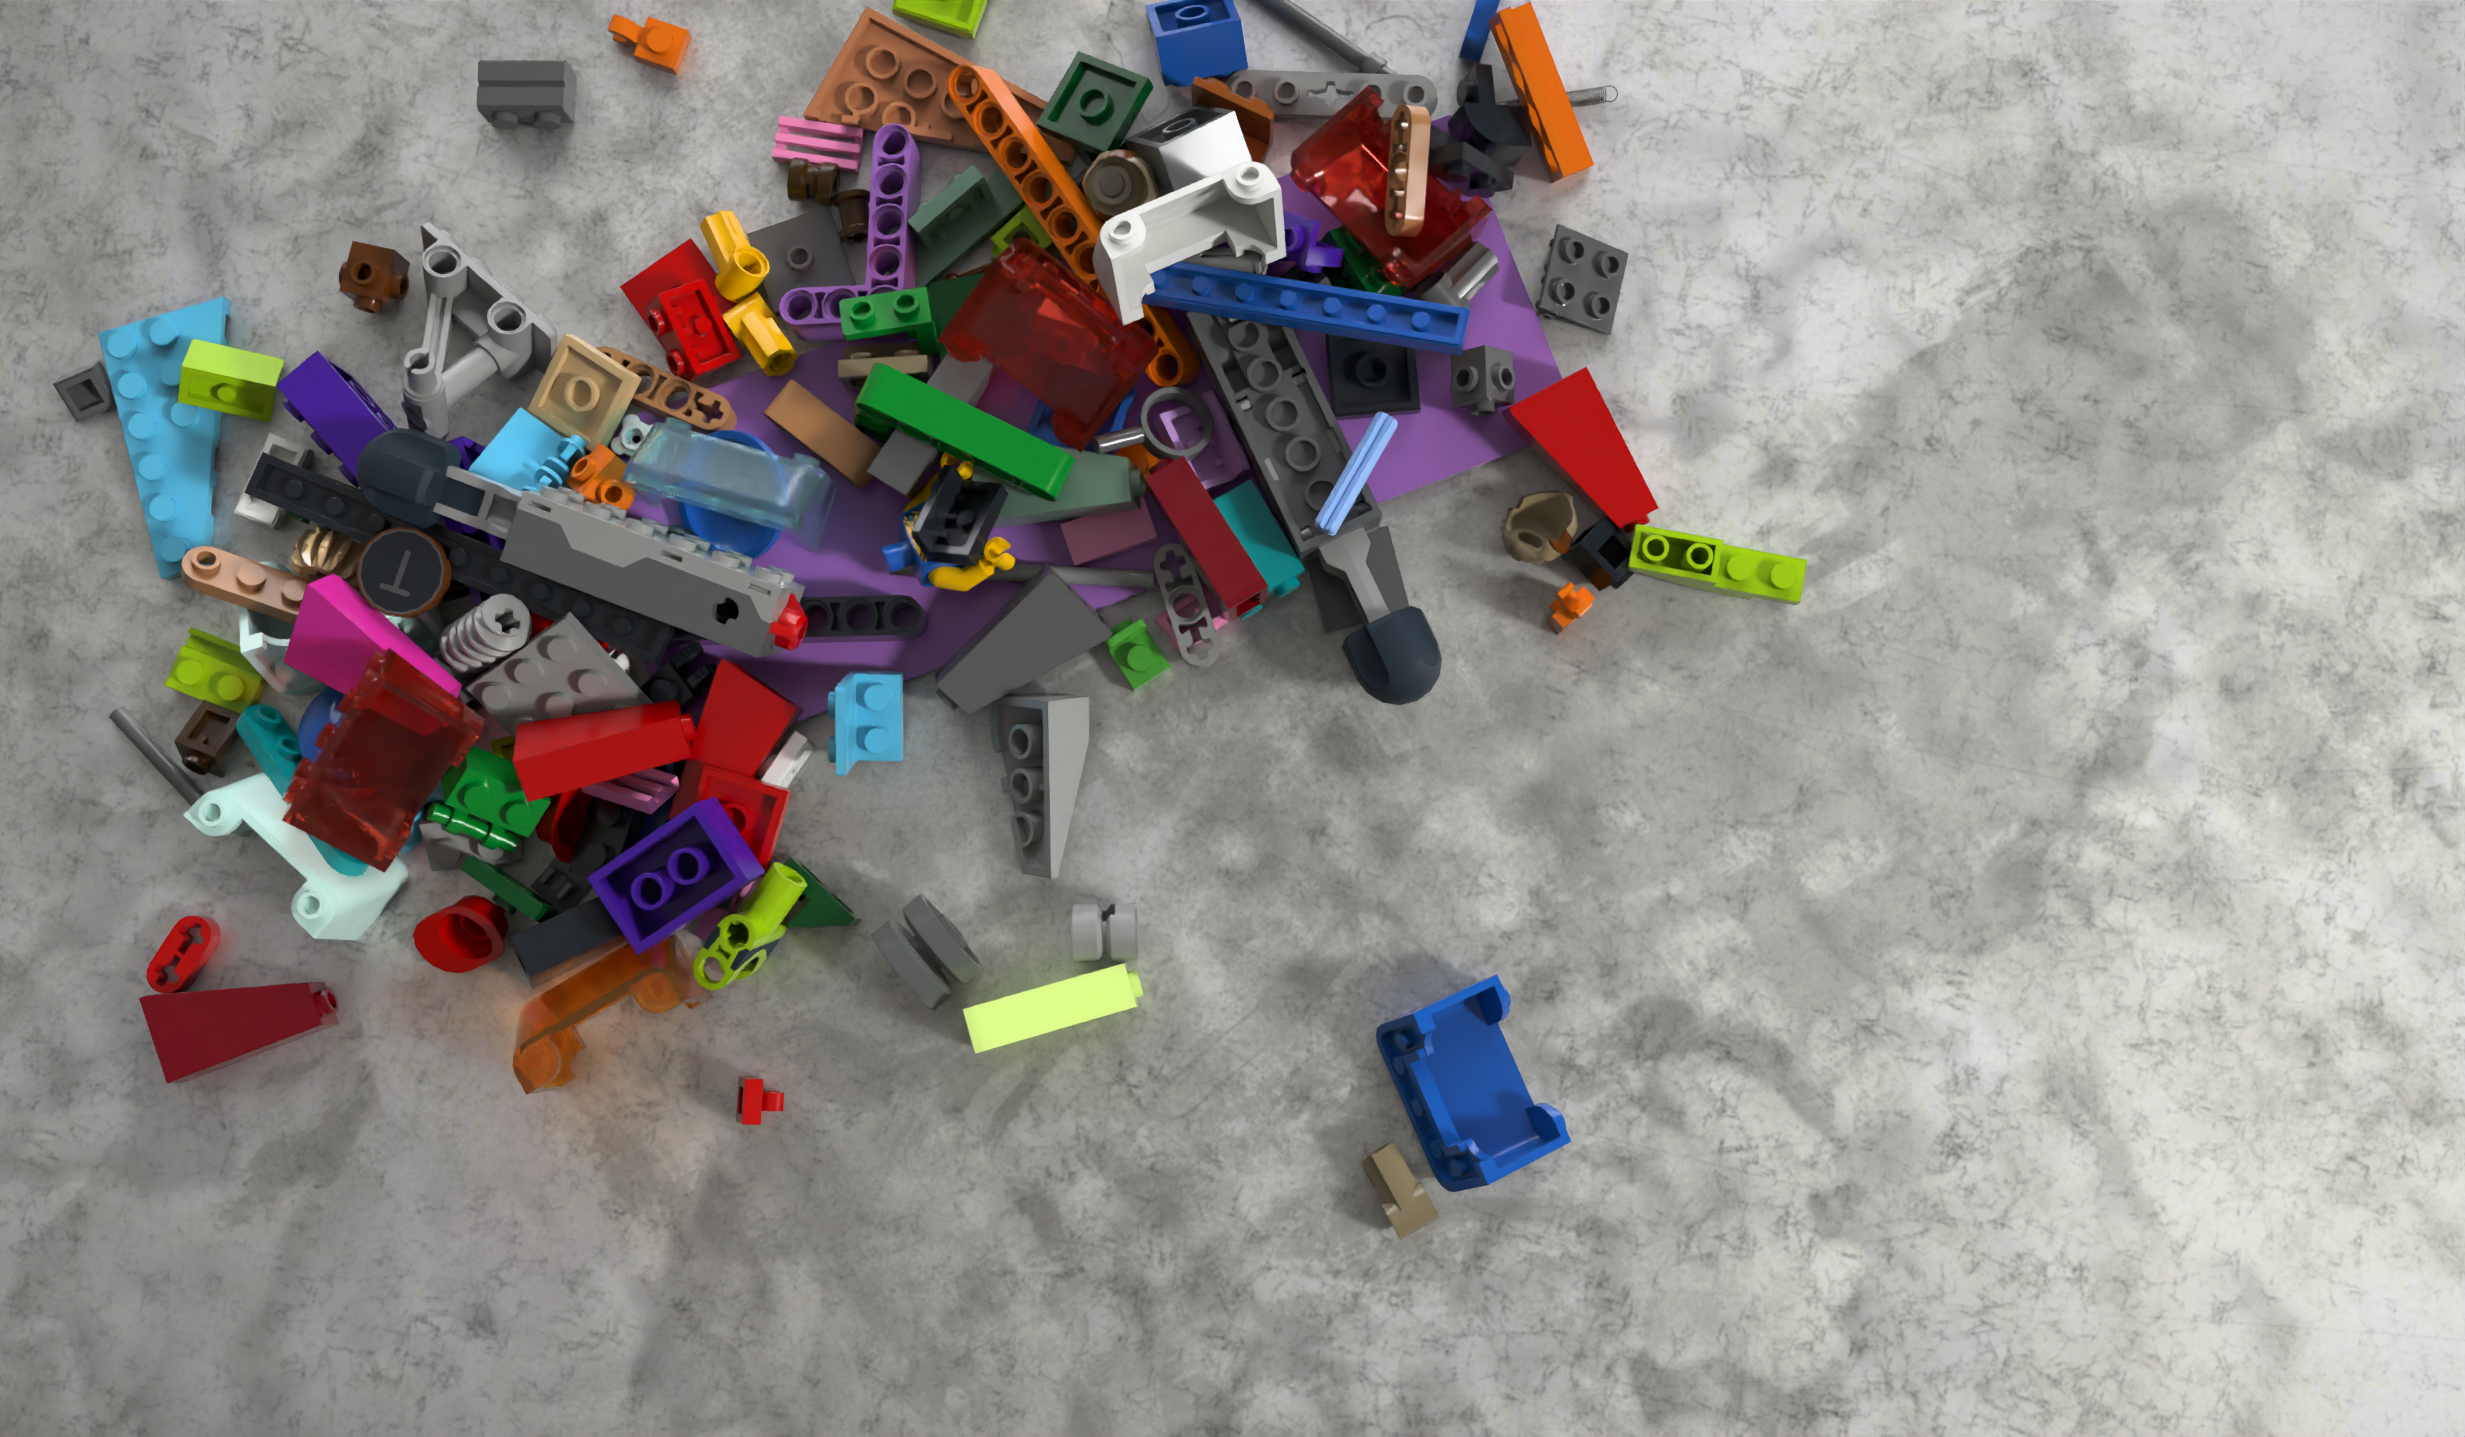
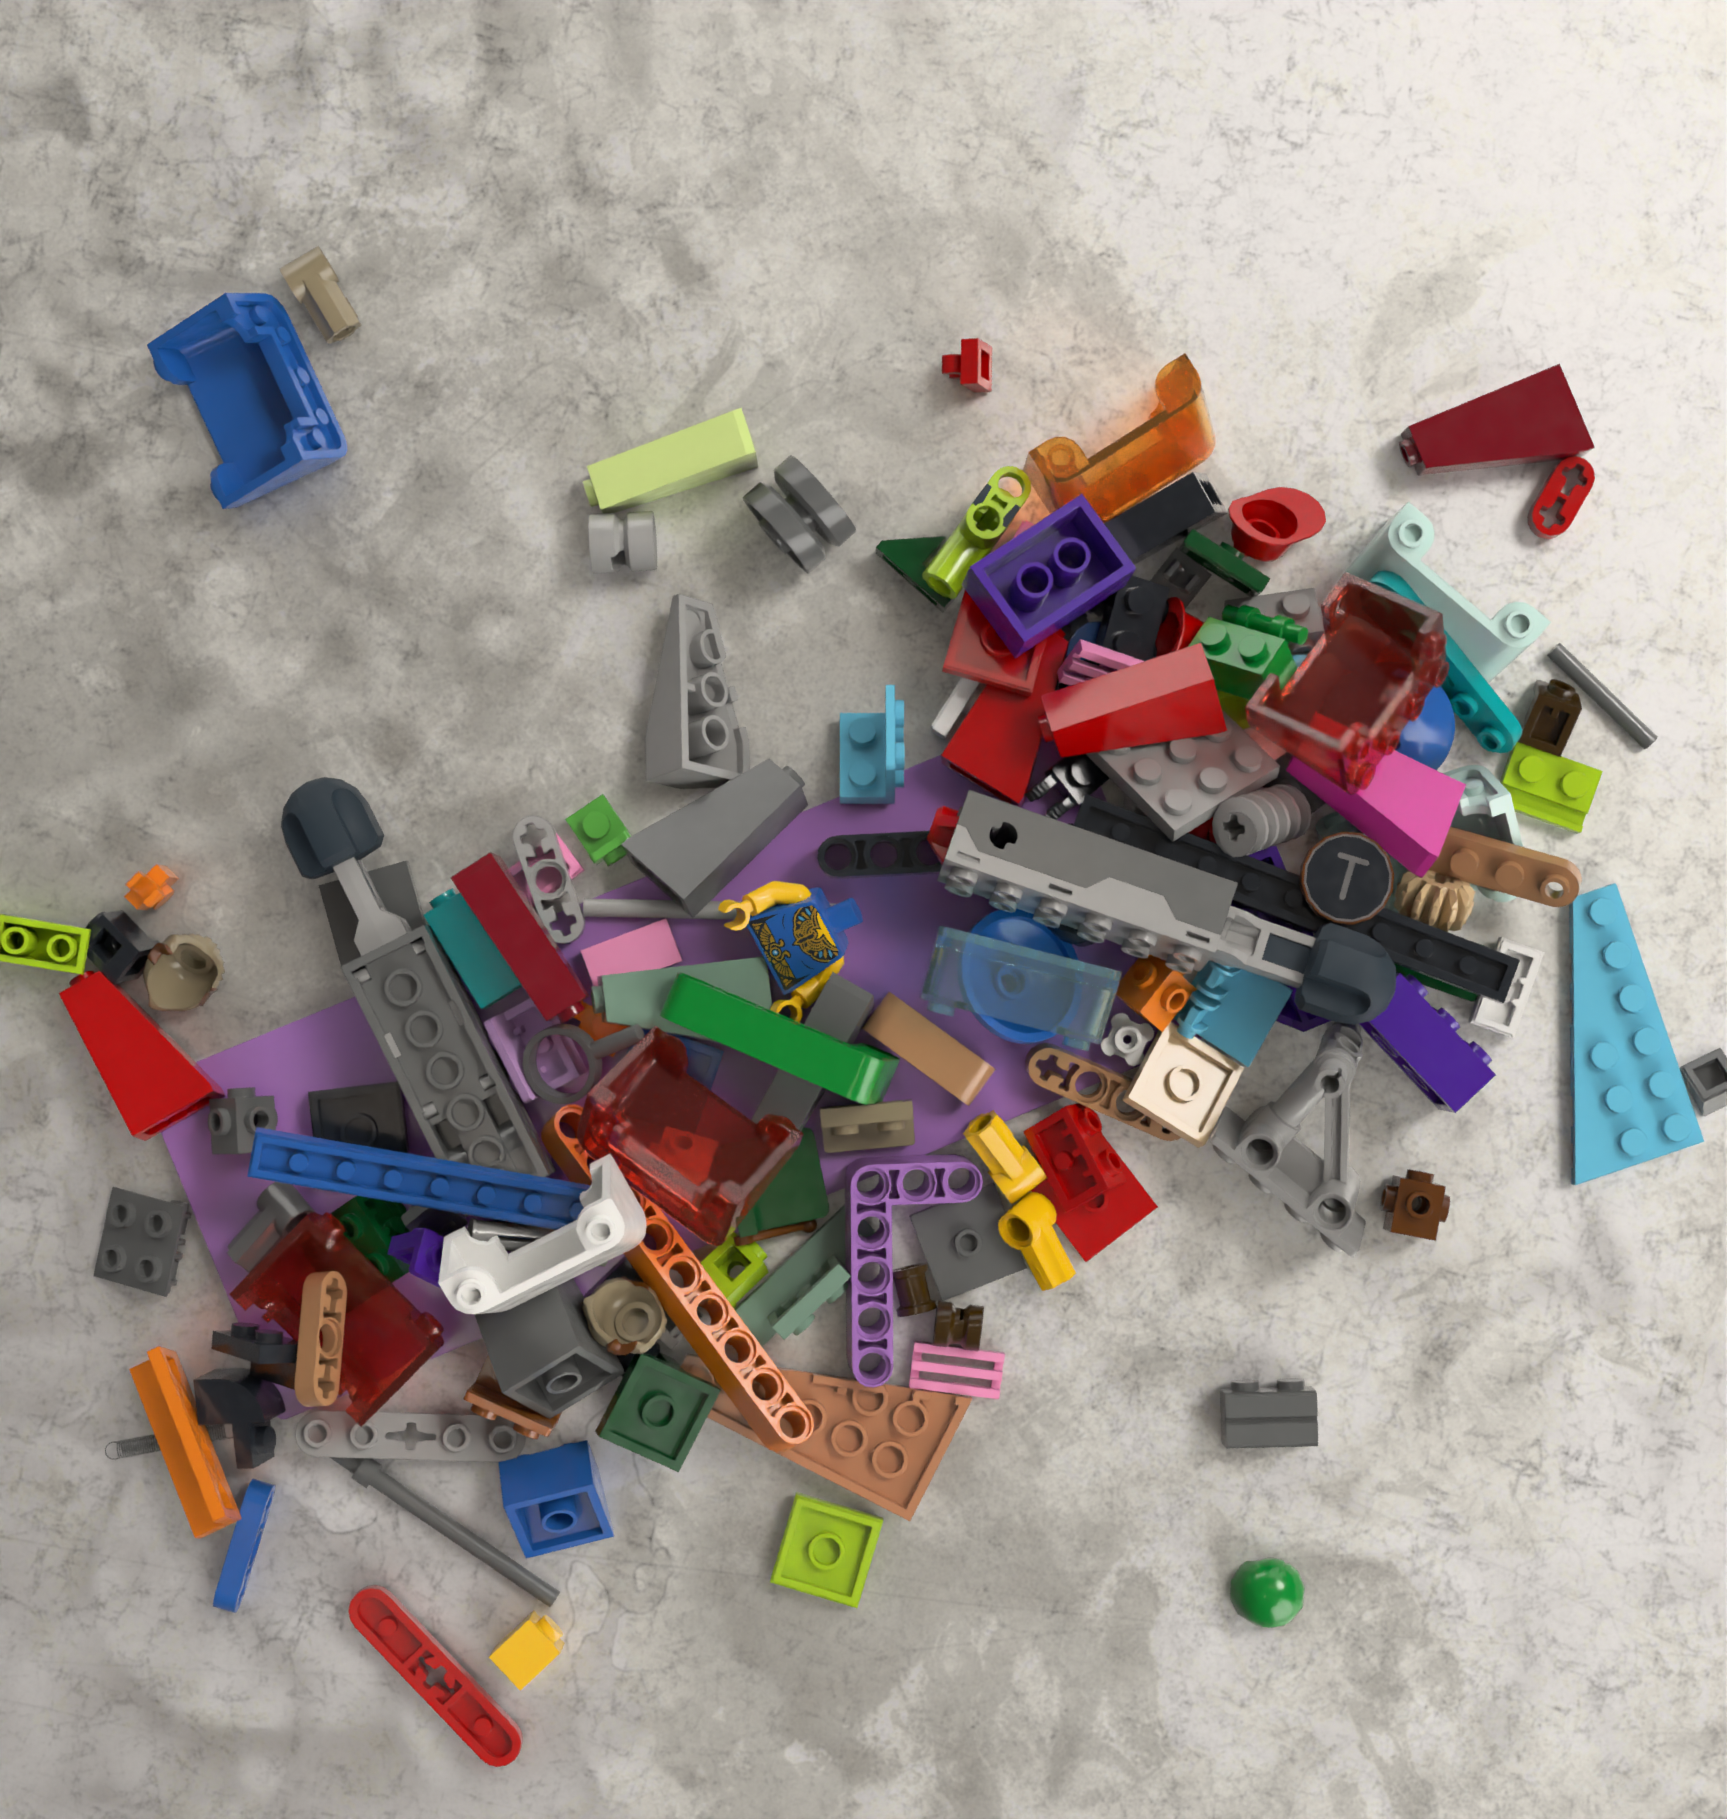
camera: 175 degrees right, 5 degrees up
lime panel [178,339,284,422] -> none
orange plate [608,14,692,75] -> none
green bracket [839,286,939,355] -> none
black bracket [911,464,1008,566] -> none
light blue axle [1315,411,1398,536] -> none

